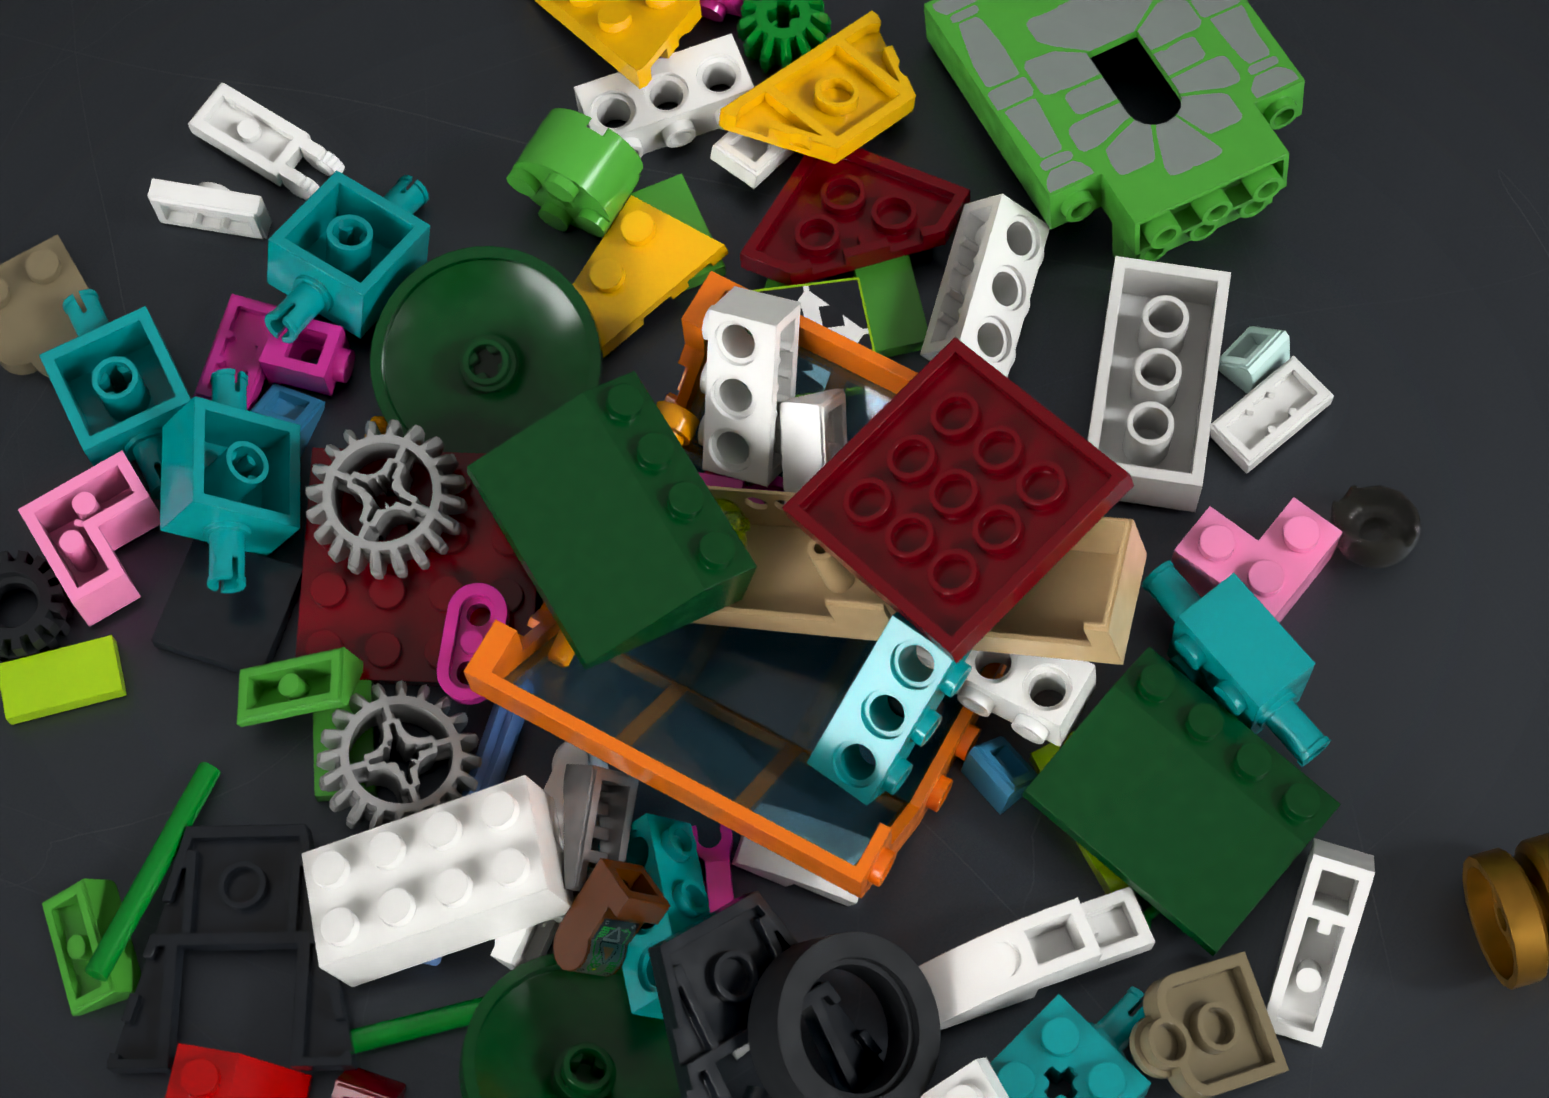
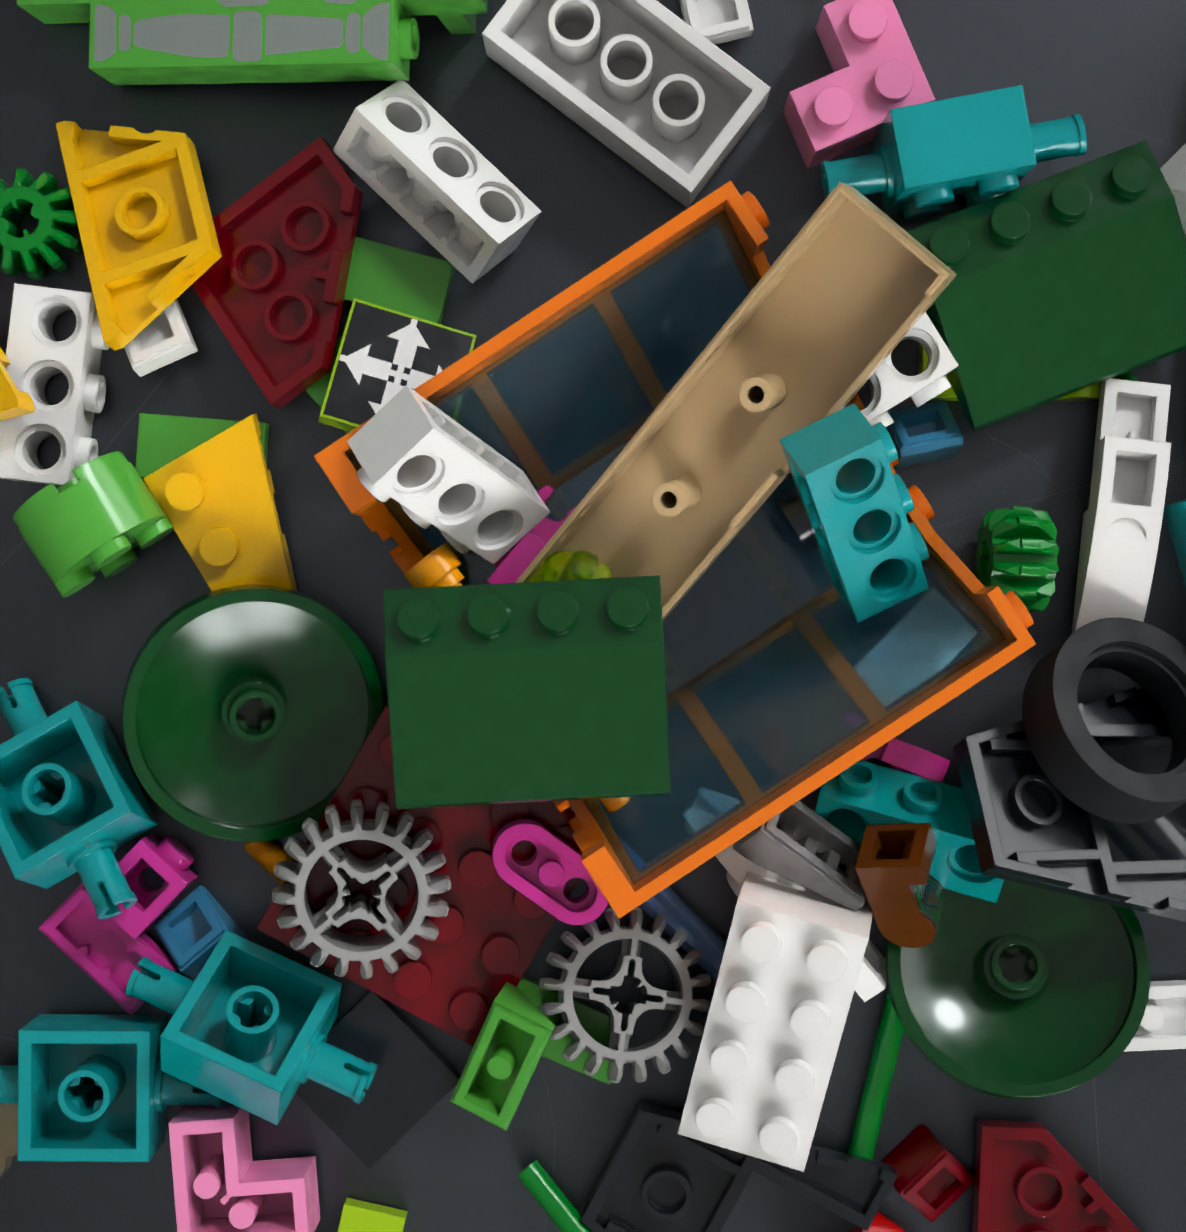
camera: 65 degrees left, 20 degrees up
white slope [779,388,848,505] -> none
dark red plate [782,337,1134,664] -> none
none -> green gear [973,506,1060,612]

